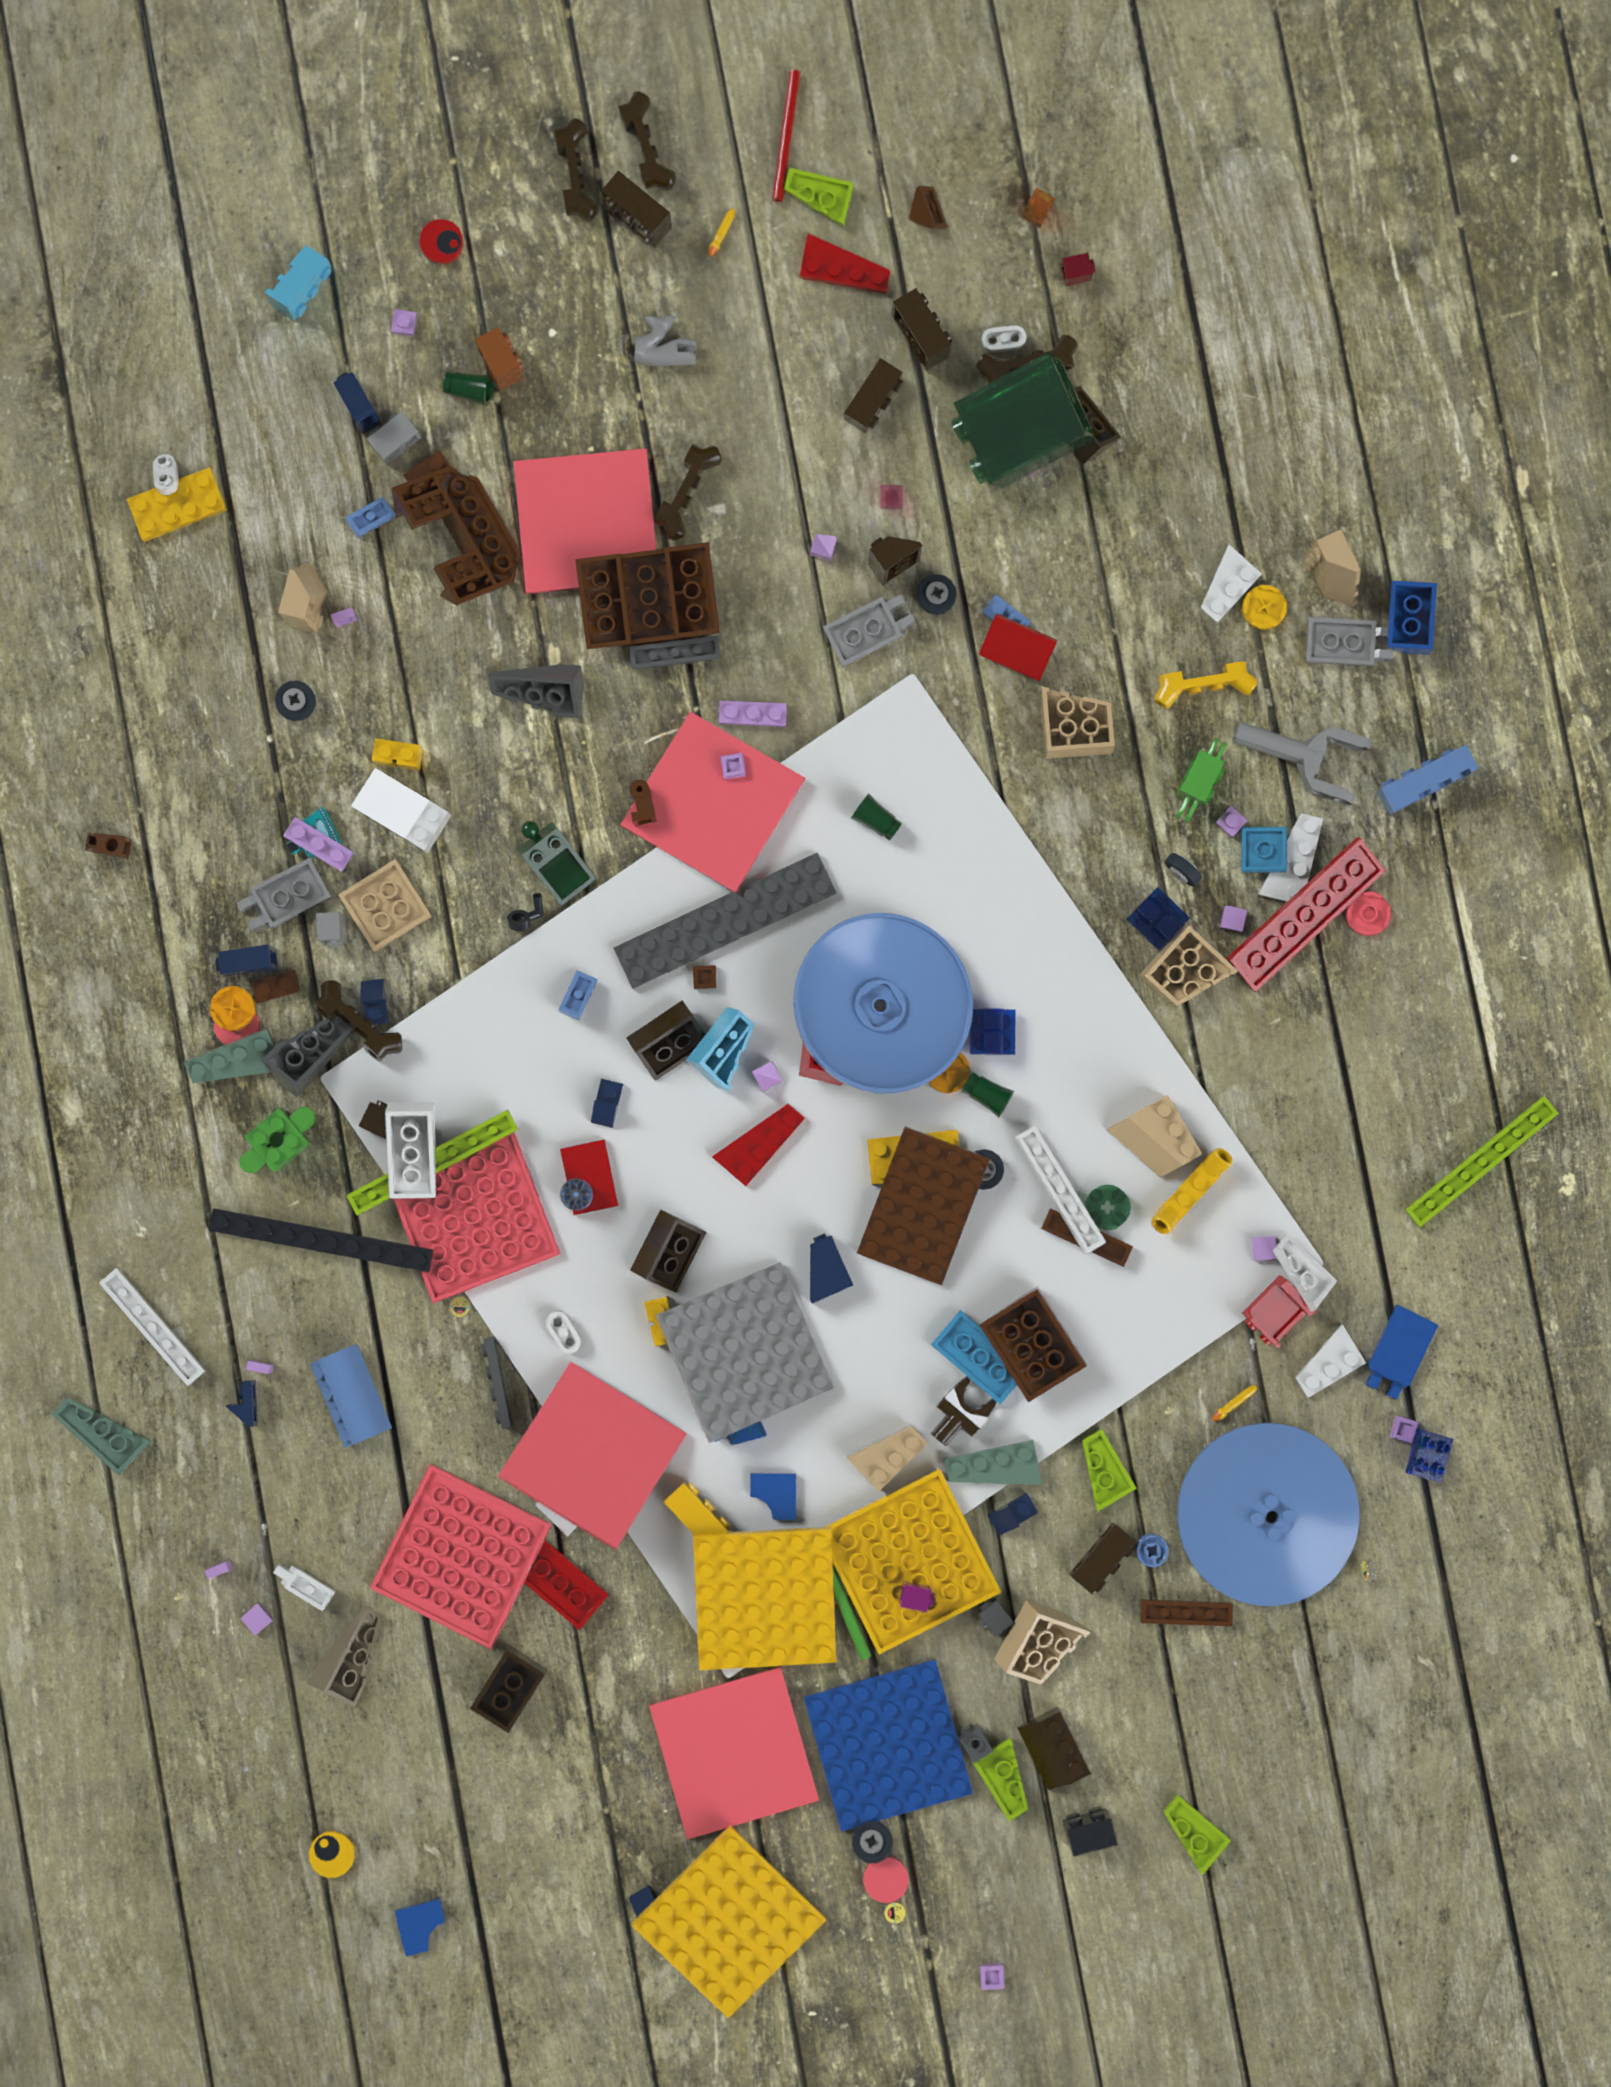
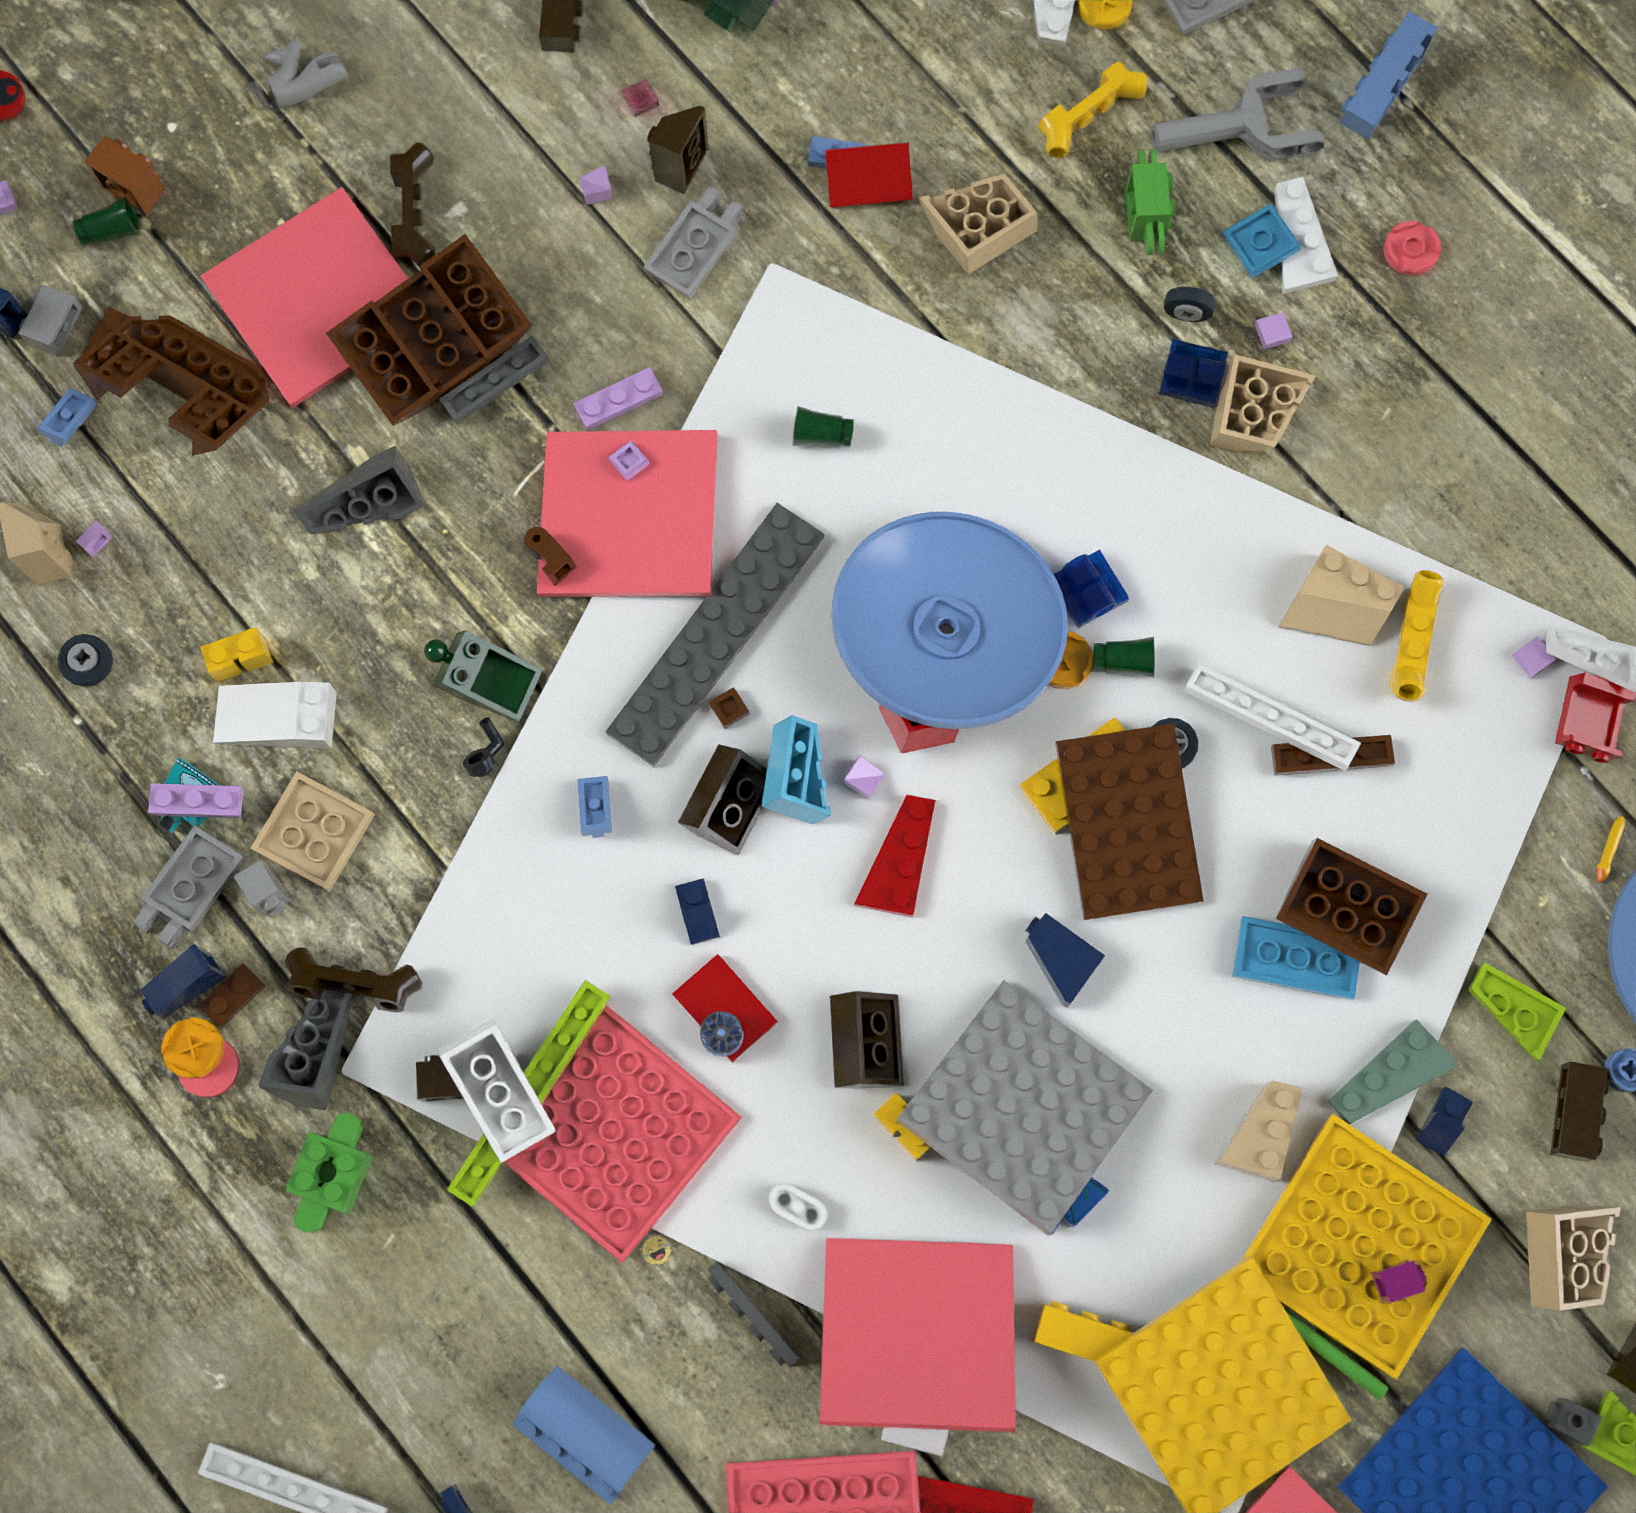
camera: 25 degrees left, 10 degrees down
sand green wing [184,1028,276,1083] -> none
black plate [209,1208,434,1272] -> none
lavender tile [246,1360,274,1374] -> none
dark blue slope [360,979,389,1025] -> none
blue tile [750,1473,796,1520] -> none
black wheel [917,574,957,615] -> none
dark brown connector [930,1376,997,1447] -> none
dark grey brick [978,1598,1014,1636] -> none
clear green plate [1084,1185,1131,1230] -> none
lavender plate [1215,806,1247,838] -> none
plate [1226,837,1386,992] -> none

